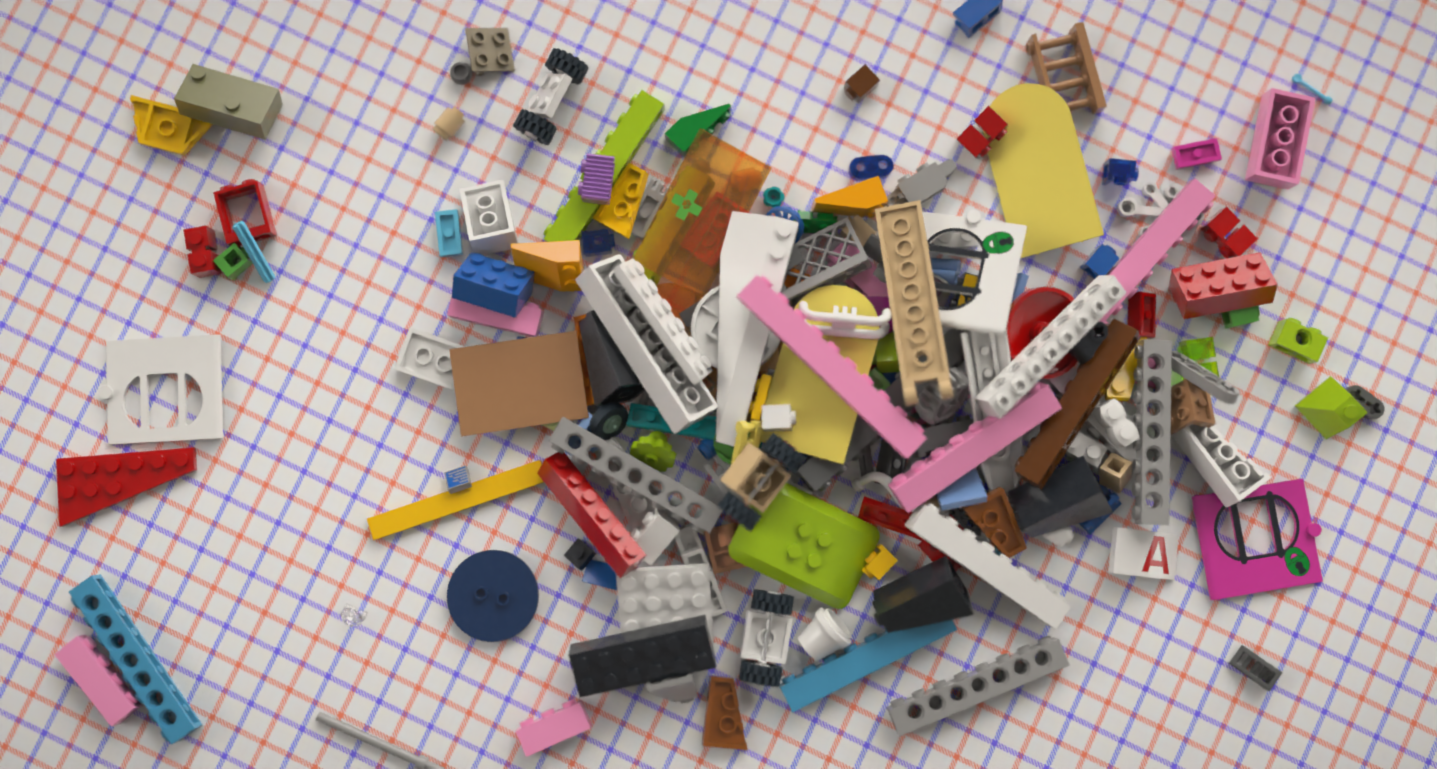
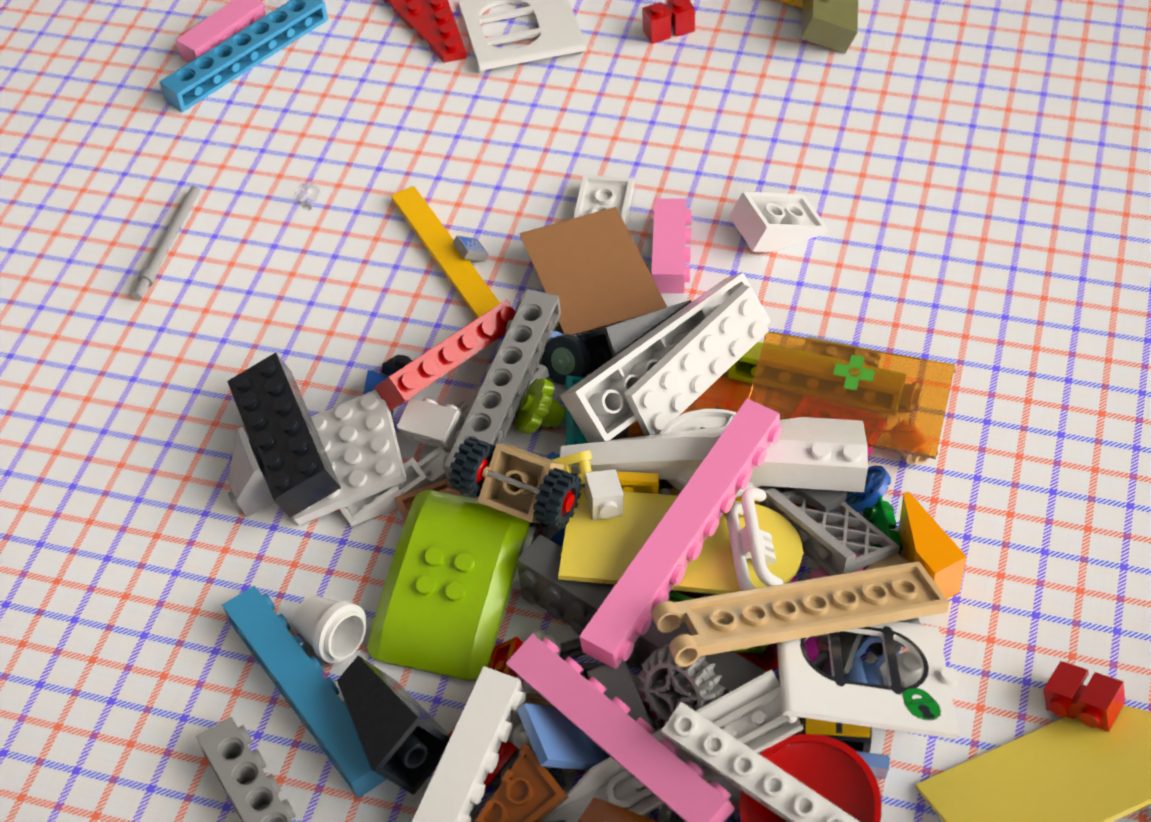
camera: 90 degrees right, 35 degrees down
red window [213,179,277,246] -> none
bright green brick [213,243,253,281] -> none
medium azure axle [232,221,275,283] -> none
tan brick [433,107,465,141] -> none
medium azure plate [435,209,463,257] -> none
dark blue plate [447,550,539,642] -> none
flat silver plate [450,62,473,85] -> none
blue brick [451,252,535,318] -> none
dark tan hinge [465,28,515,76] -> none
light orange slope [511,240,584,292] -> none
plate [513,48,589,145] -> none
bright pink brick [516,699,592,757] -> none
lime brick [543,90,665,242] -> none
medium lavender brick [578,153,615,205] -> none
clear blue brick [581,229,616,257] -> none
yellow wing [593,163,649,239] -> none
green slope [665,103,731,157] -> none
dark orange wing [701,675,748,750] -> none
plate [739,589,794,687] -> none
teal plate [763,186,785,208] -> none
reddish brown brick [844,64,880,104] -> none
clear blue plate [848,155,894,181] -> none
yellow brick [862,544,898,580] -> none
light grey hinge [886,159,957,206] -> none

